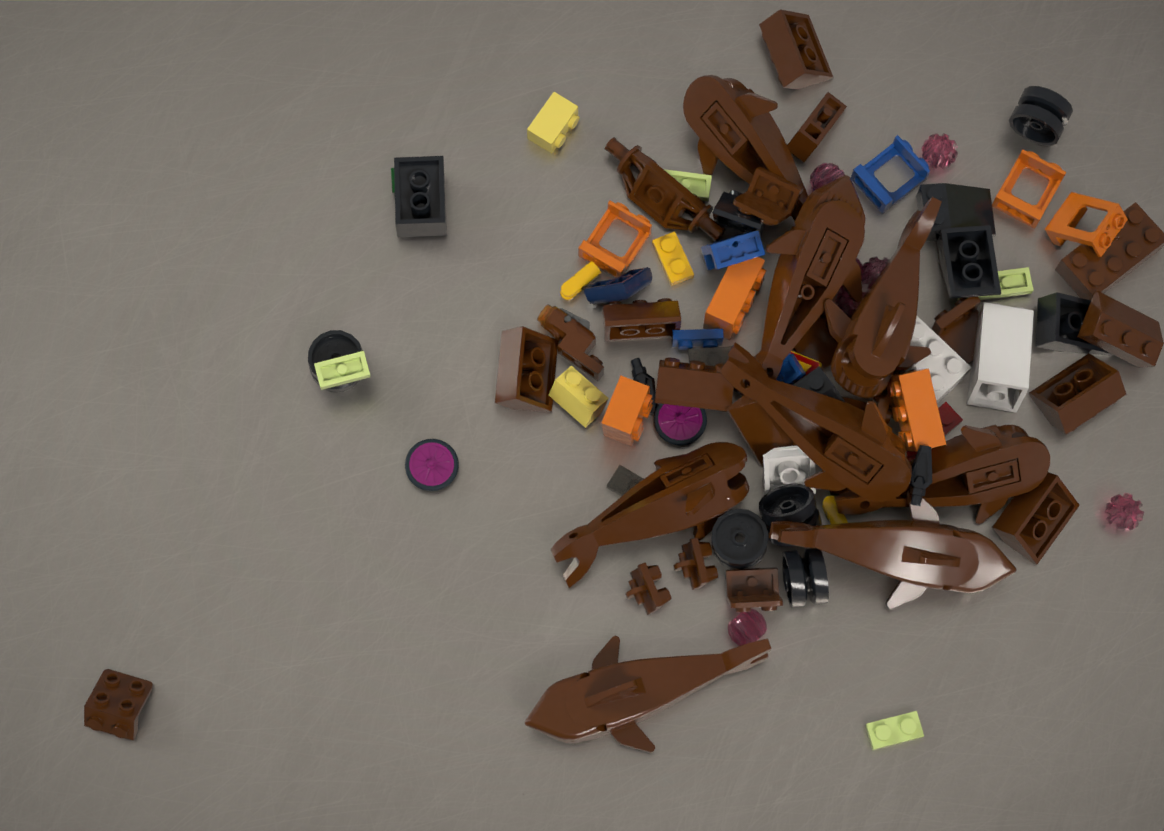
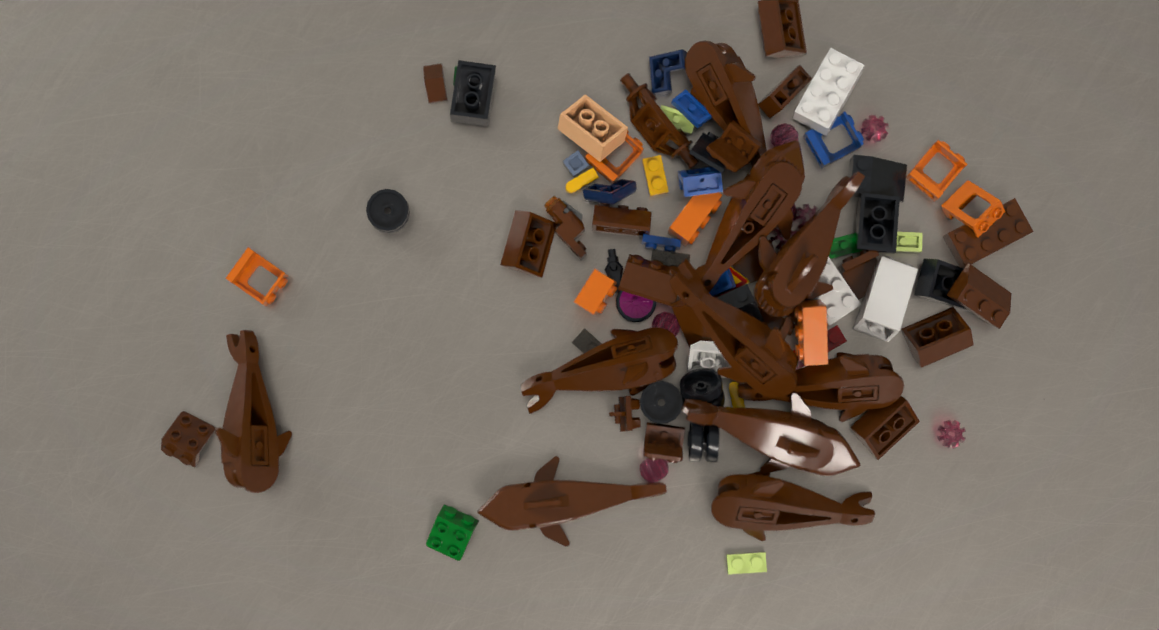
camera: 10 degrees right, 10 degrees up
yellowish green plate [314,351,371,390] -> none
magenta wheel [405,439,459,491] -> none
light yellow brick [527,92,580,154] -> none
light yellow brick [549,365,609,428] -> none
reddish brown hips [625,562,671,615] -> none
black piece [910,445,933,506] -> none
black wheel [1009,86,1073,145] -> none
none -> reddish brown animal [215,330,292,493]
none -> orange window [226,247,289,306]
none -> reddish brown slope [423,63,448,103]
none -> green bracket [426,504,479,561]
none -> light nougat brick [557,94,628,162]
none -> sand blue plate [563,150,589,177]
none -> dark blue brick [649,49,687,95]
none -> clear pink piece [652,312,680,336]
none -> blue plate [671,89,712,129]
none -> reddish brown animal [711,471,875,541]
none -> white brick [793,48,864,136]
none -> green plate [829,233,862,259]

